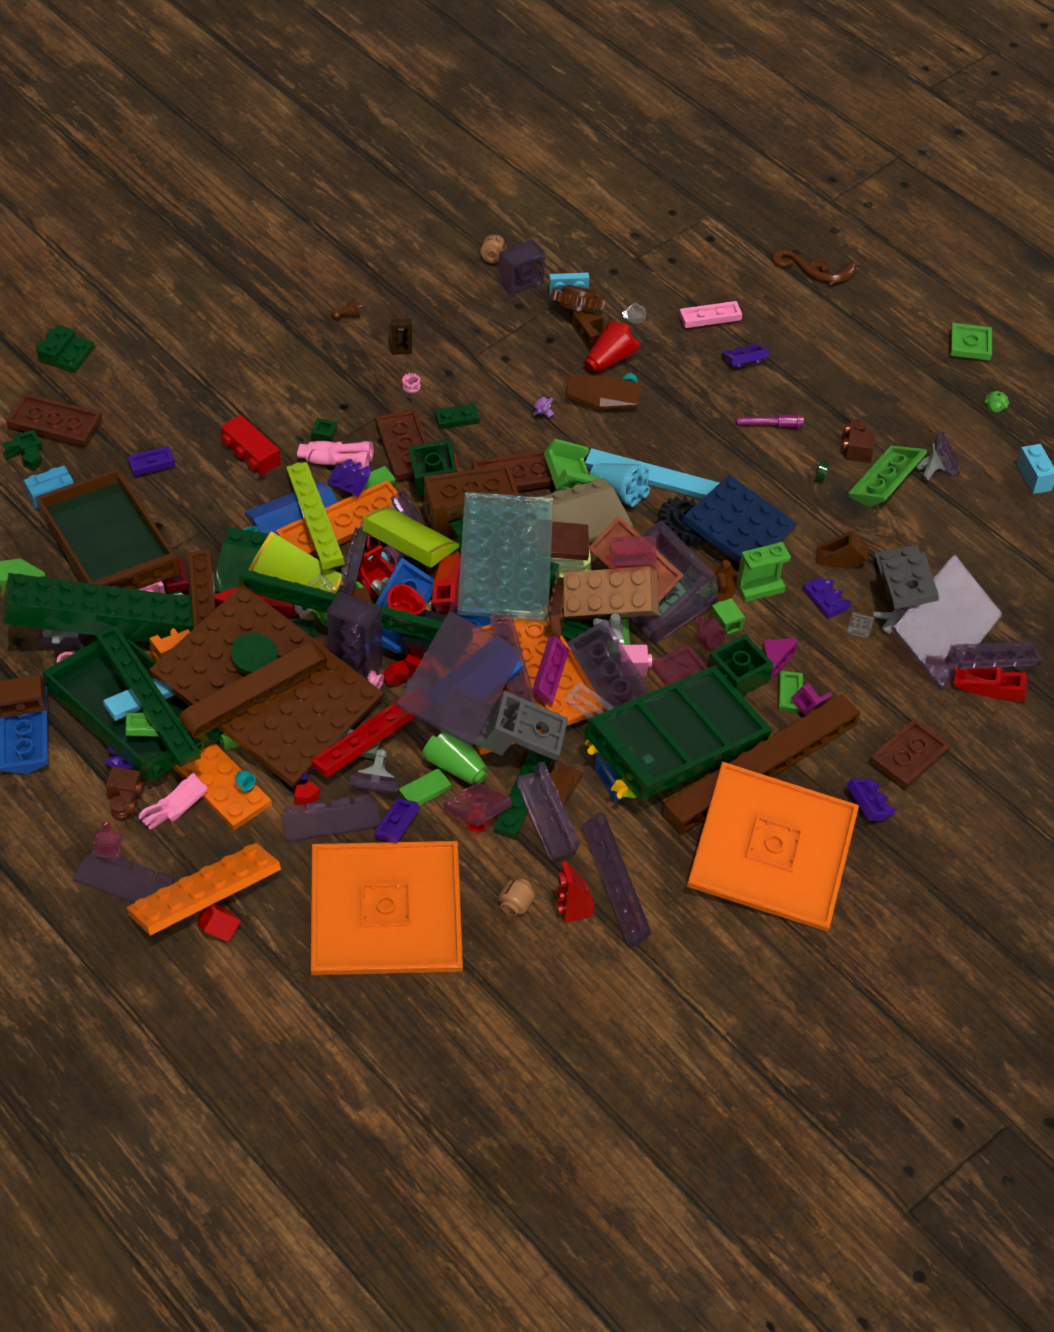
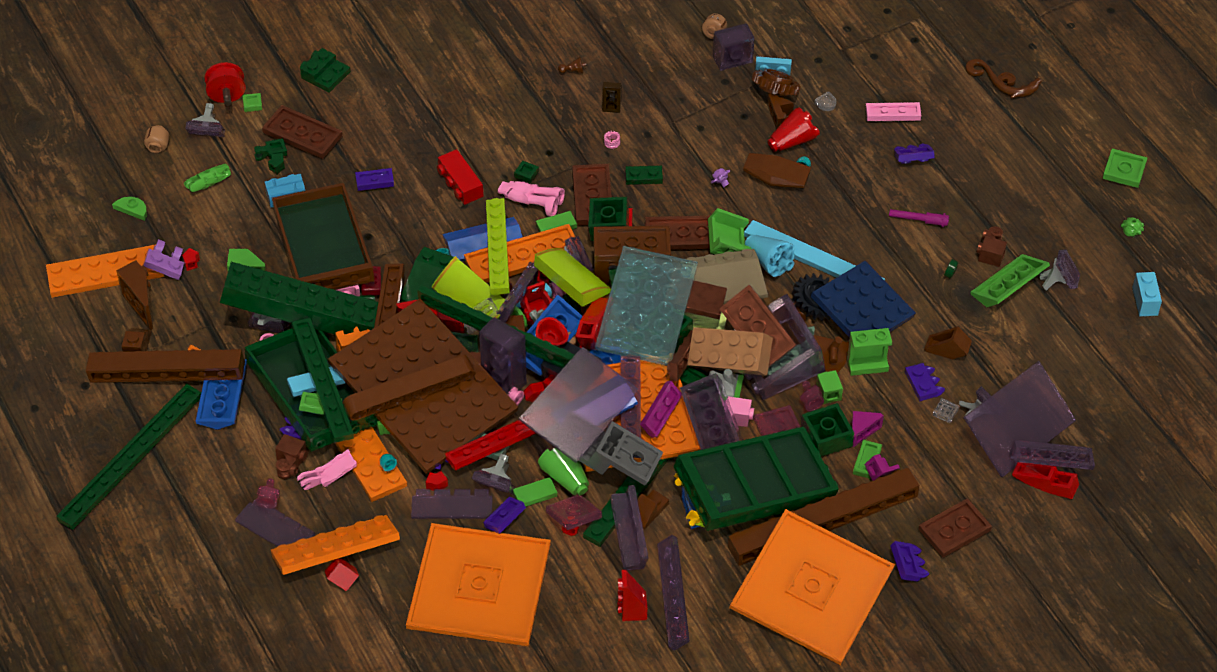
camera: 15 degrees right, 0 degrees up
dark green tile [230,632,277,675] -> none
dark purple plate [327,459,371,497] -> none
medium nougat head [498,879,535,916] -> none
clear tile [565,681,615,719] -> none
clear pink bracket [610,536,657,570] -> none
dark grey bracket [875,545,939,609] -> none

